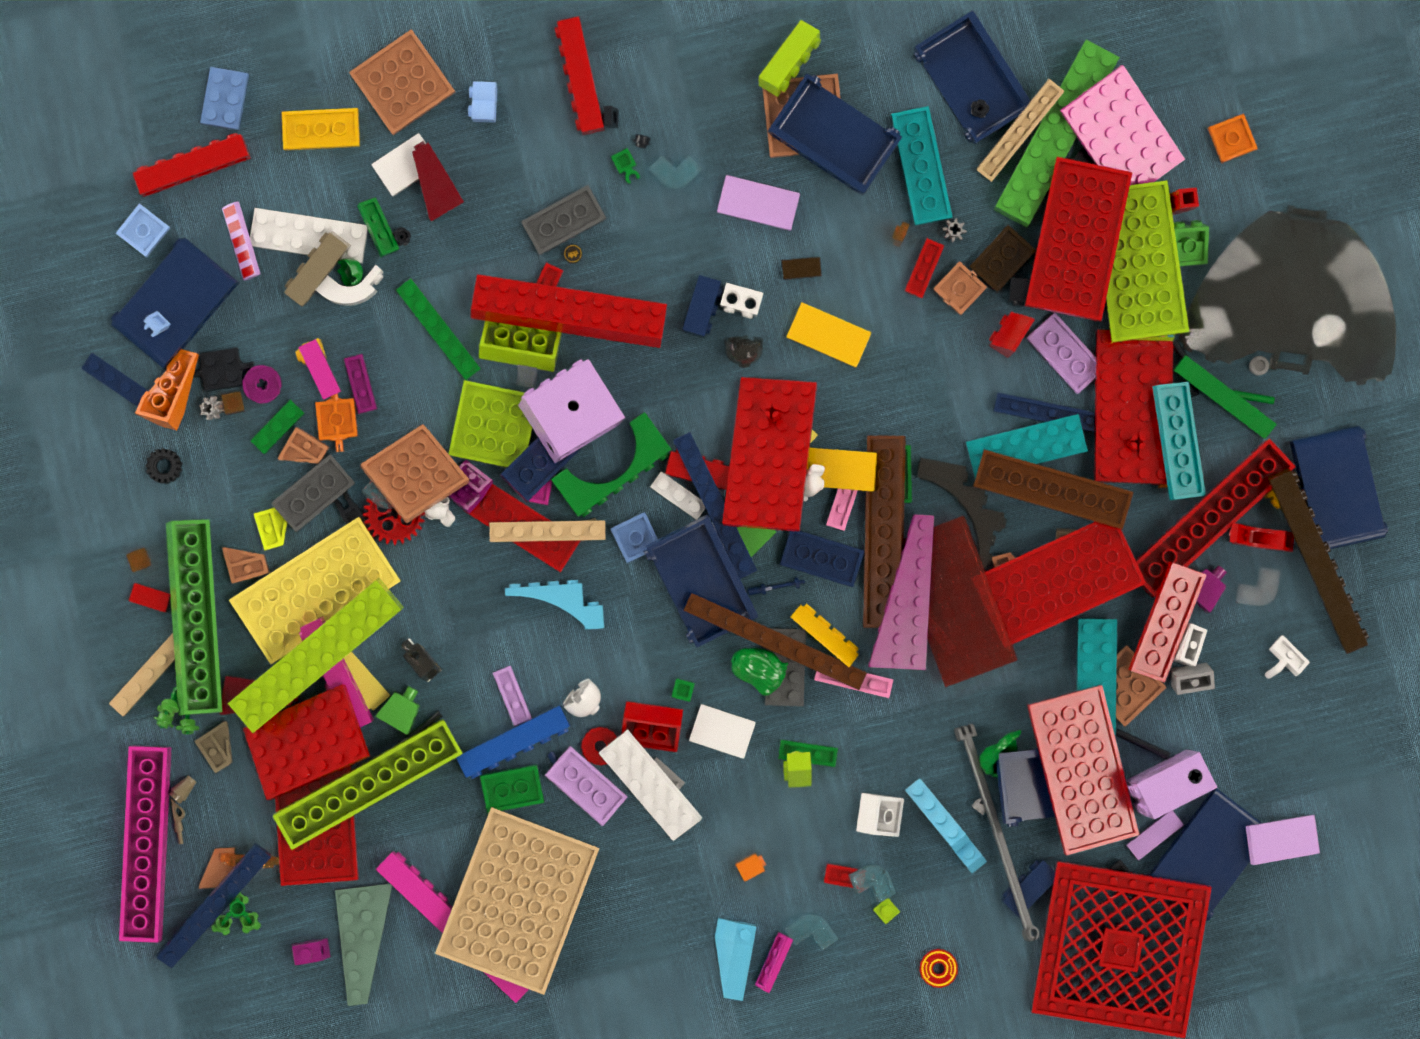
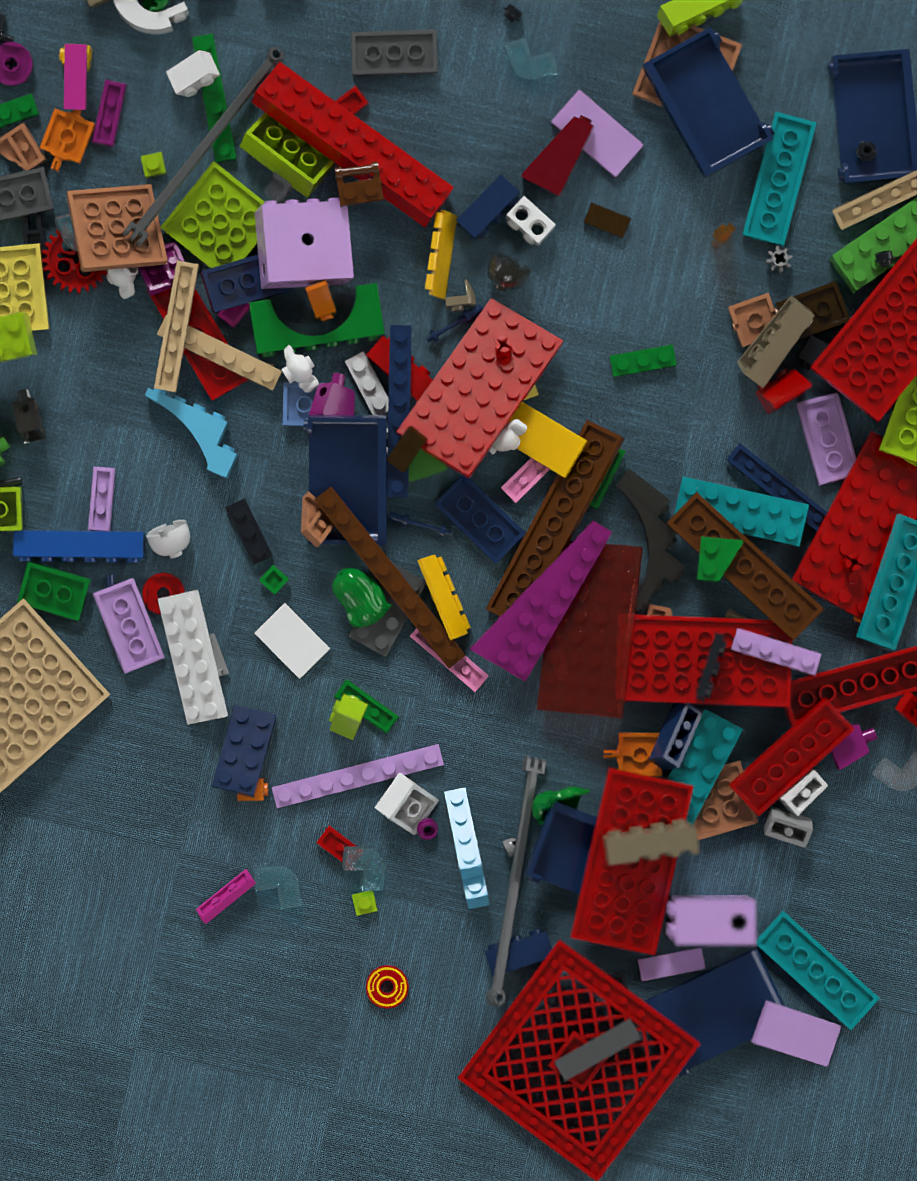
camera: 25 degrees right, 0 degrees up
tile [563,244,583,264] -> none
green plate [611,148,640,185] -> none
red slope [621,701,683,752] -> none
medium azure wedge [715,918,756,1001] -> none
yellow tile [786,302,872,368] -> none
red plate [904,238,944,299] -> none
black bar [1115,728,1170,759] -> none
white plate [1265,635,1310,679] -> none
none -> dark grey hinge [122,47,284,247]
none -> lime plate [141,152,167,178]
none -> tan plate [154,261,199,393]
none -> white brick [166,50,220,97]
none -> dark blue plate [212,705,277,797]
none -> black plate [225,498,273,566]
none -> lavender plate [272,744,444,808]
none -> white piece [281,345,319,393]
none -> nougat wing [301,491,334,548]
none -> orange slope [306,281,337,322]
none -> magenta torso [309,373,355,415]
none -> reddish brown plate [335,161,383,207]
none -> dark brown tile [387,426,428,473]
none -> magenta plate [417,818,438,840]
none -> yellow windscreen [425,210,457,300]
none -> dark blue piece [426,304,483,342]
none -> dark tan plate [445,280,476,312]
none -> dark red slope [521,115,594,197]
none -> dark grey tile [555,1018,641,1081]
none -> orange plate [603,733,662,776]
none -> dark tan wedge [603,819,699,865]
none -> green plate [609,344,677,378]
none -> dark blue brick [648,703,703,771]
none -> black plate [696,633,727,702]
none -> green wing [697,536,743,582]
none -> lavender plate [731,628,821,676]
none -> dark tan wedge [737,296,814,388]
none -> teal plate [755,910,880,1030]
none -> black plate [874,250,895,267]

